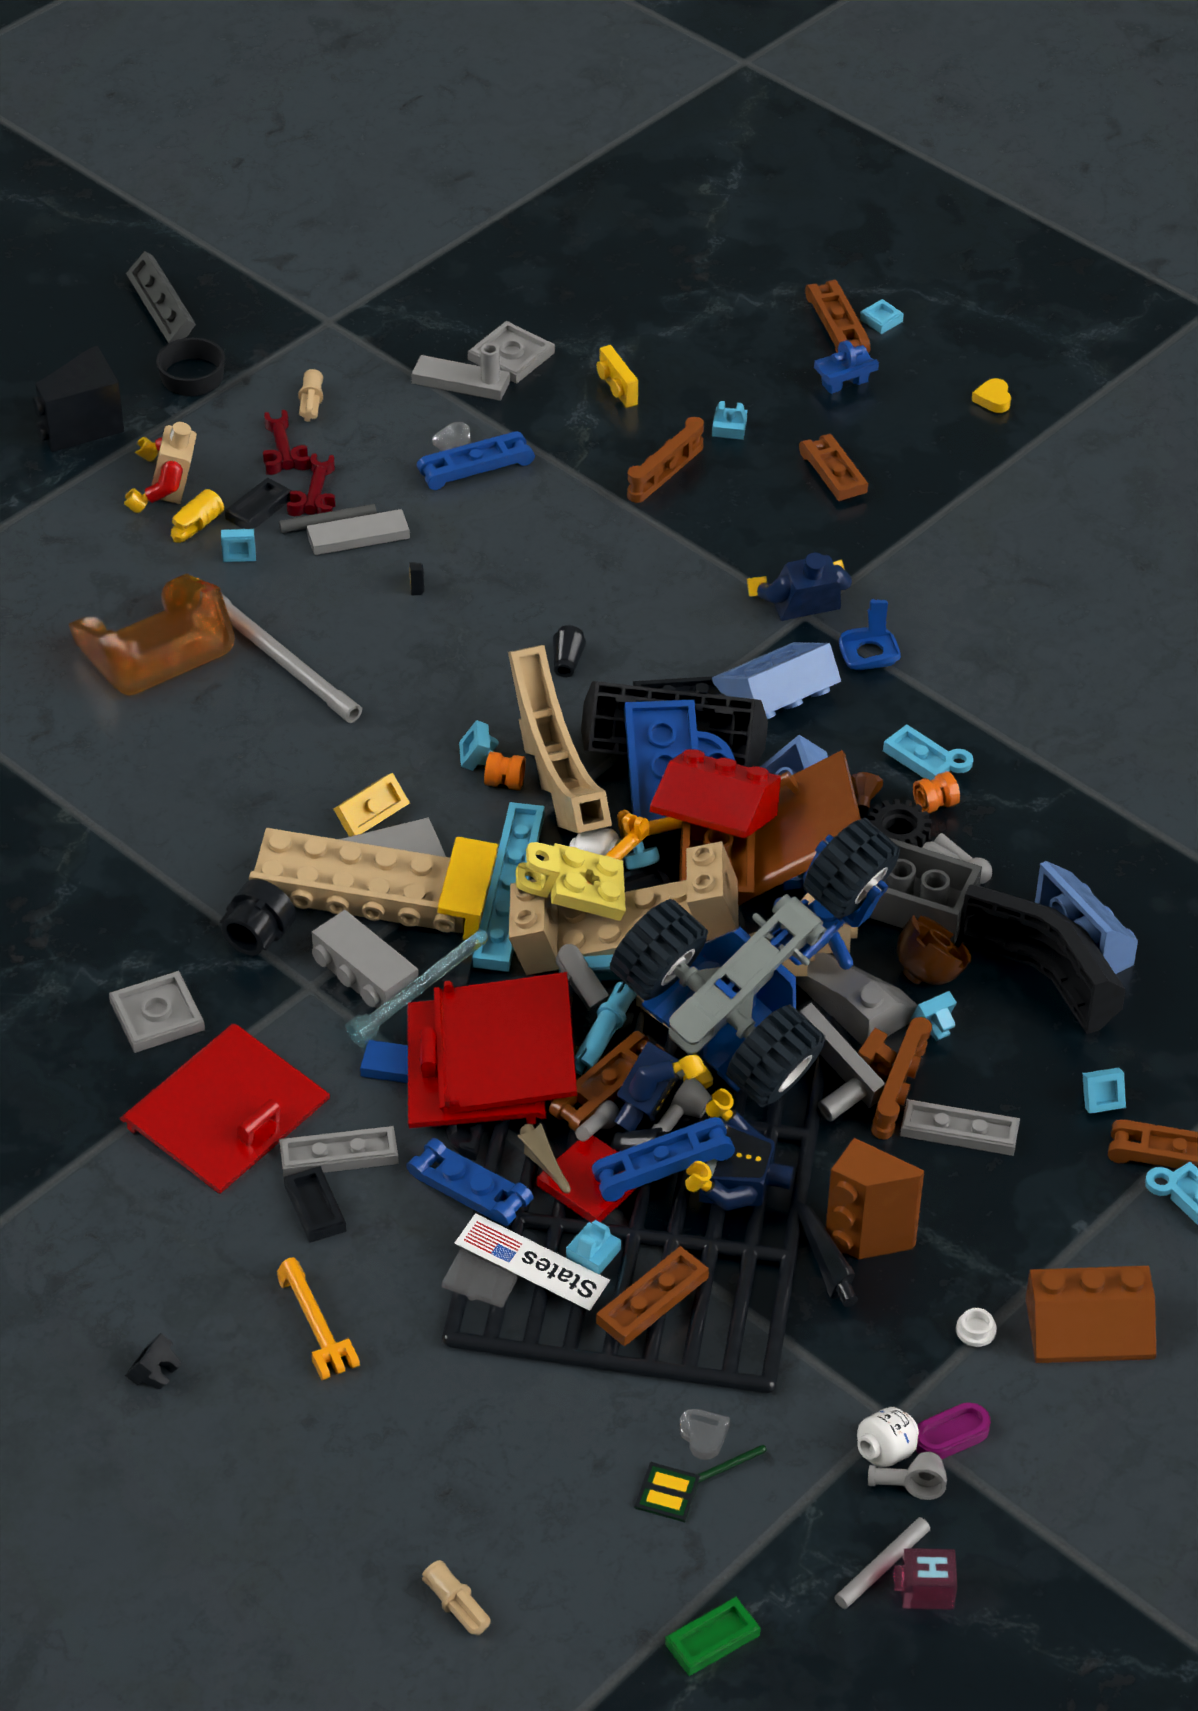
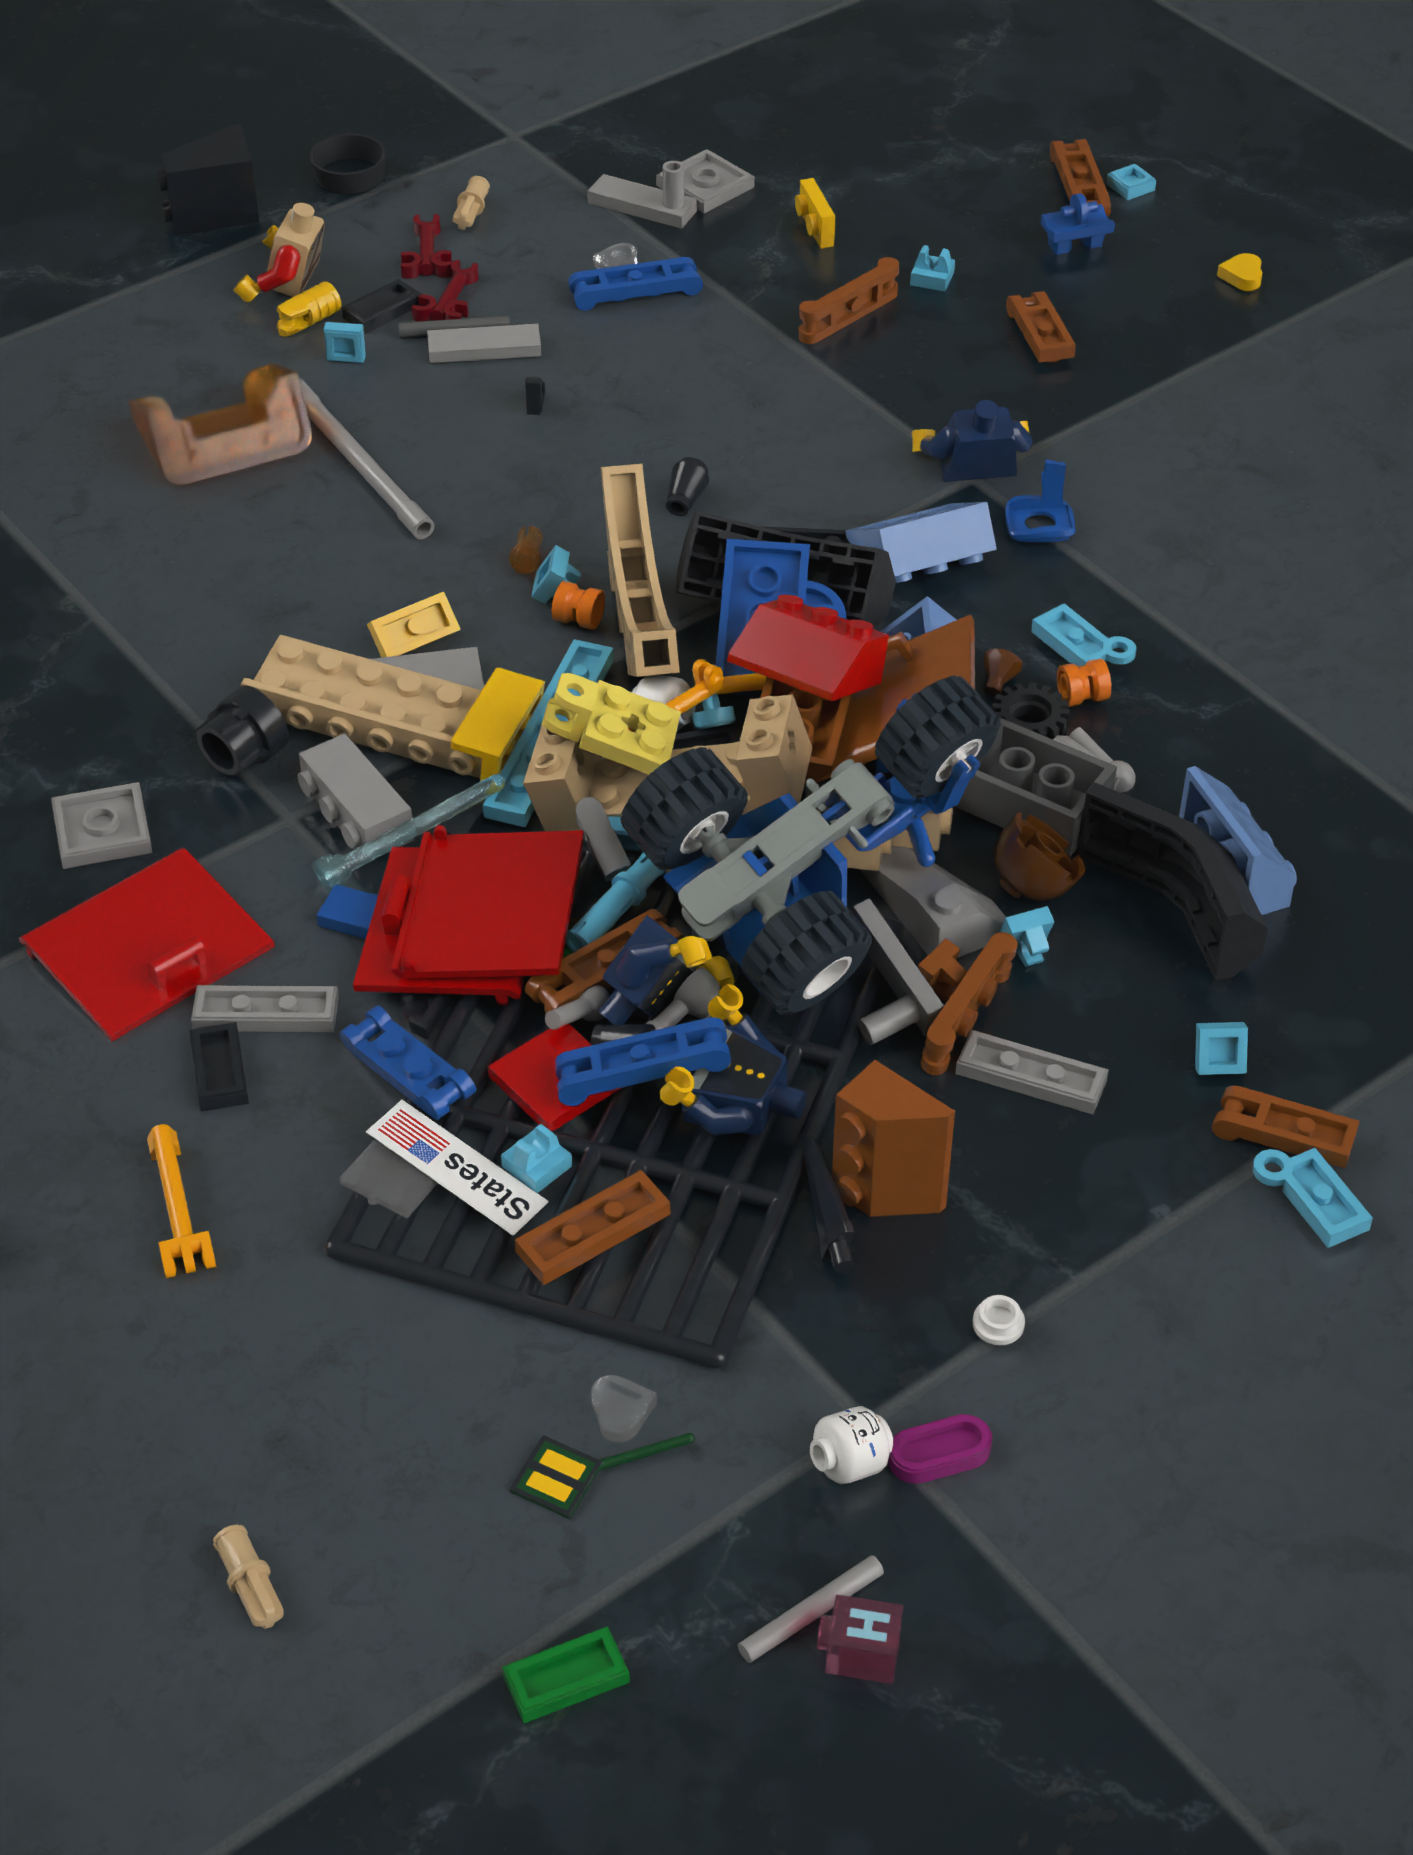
camera: 10 degrees right, 0 degrees up
dark grey plate [126,251,196,343] -> none
dark tan piece [518,1124,571,1194] -> none
light grey bar [868,1452,947,1500] -> none
dark orange slope [1025,1266,1156,1363] -> none
none -> clear orange pin [509,526,543,574]

